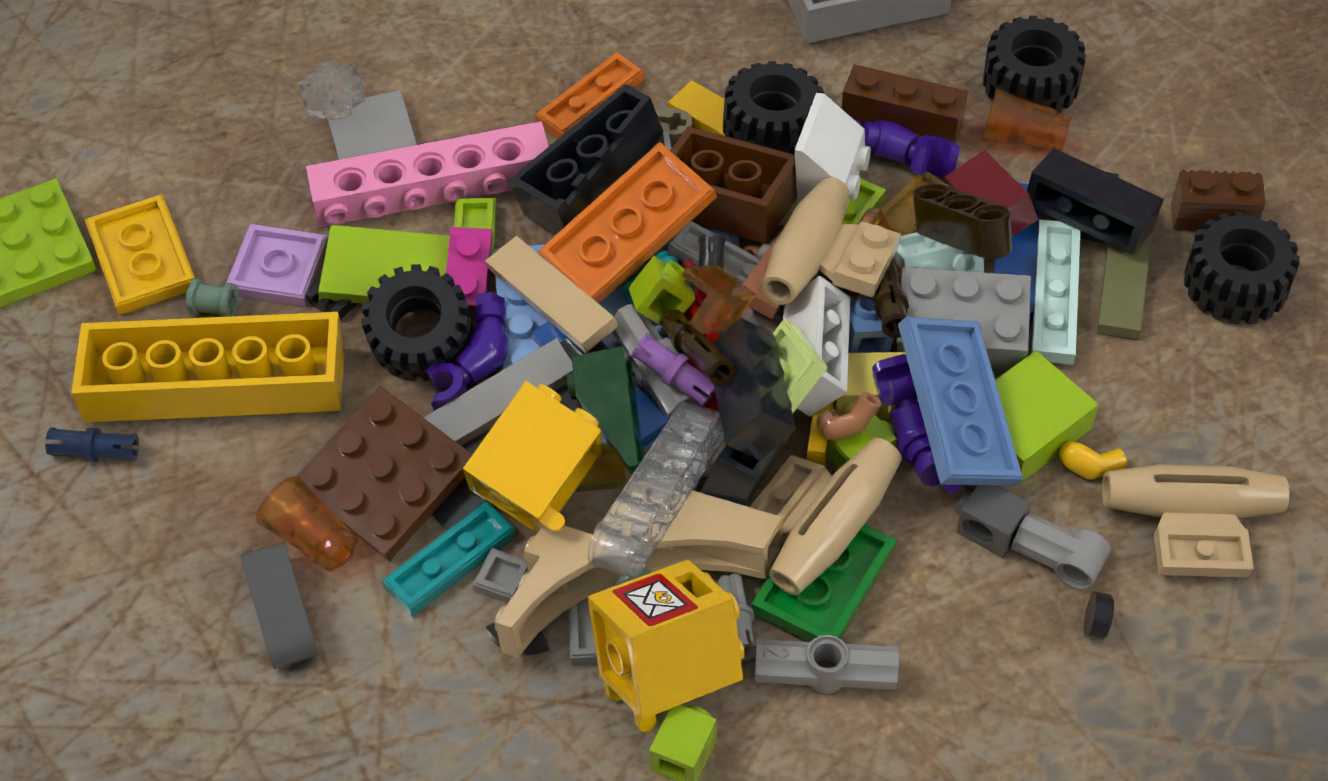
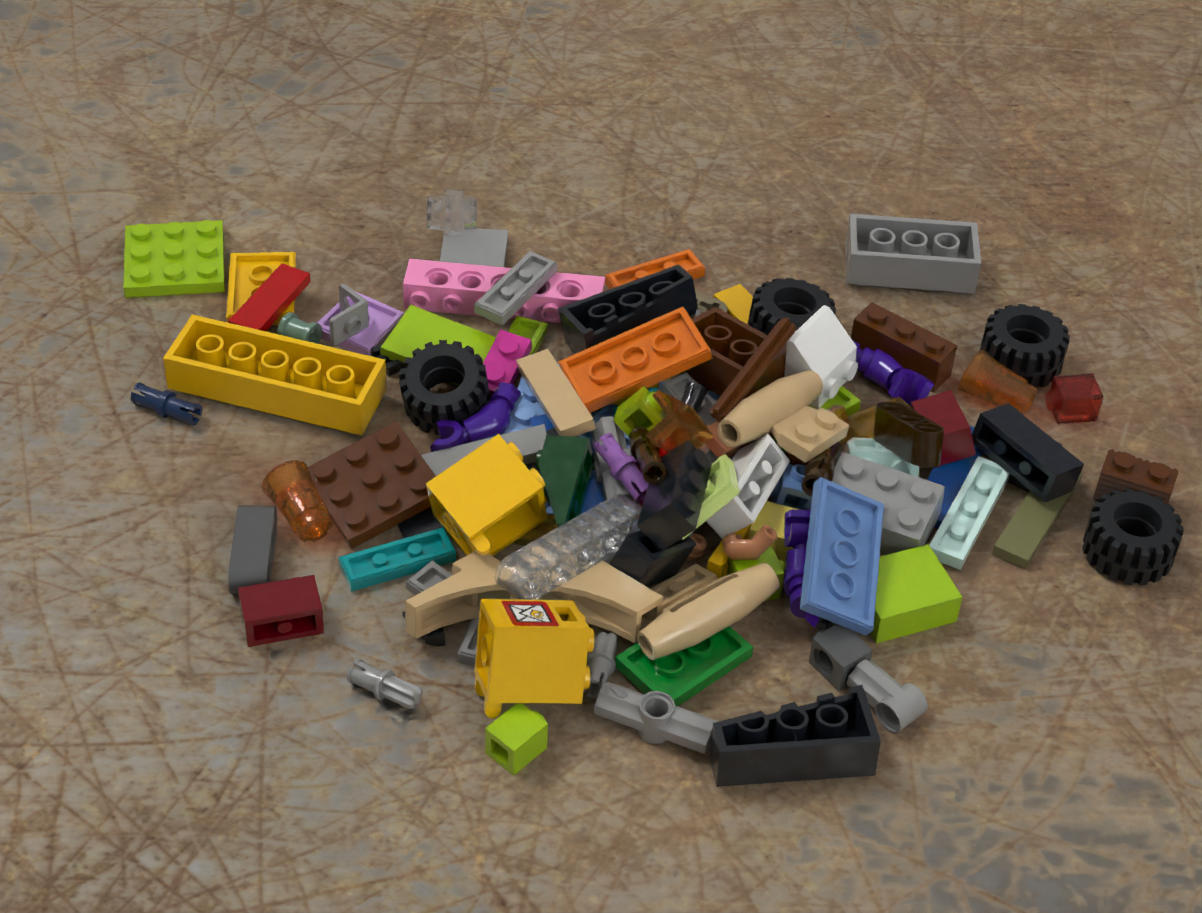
camera: 15 degrees right, 10 degrees down
yellow arm [1059,441,1127,480] -> none
black tile [1084,591,1114,640] -> none
tan plate [1102,464,1289,578] -> none
none -> red tile [228,263,311,331]
none -> dark red brick [238,575,324,647]
none -> light grey bracket [329,283,369,346]
none -> light grey axle [347,659,423,709]
none -> light grey tile [474,251,558,326]
none -> reddish brown axle [710,318,796,423]
none -> black wedge [710,685,881,787]
none -> clear red brick [1045,373,1104,424]

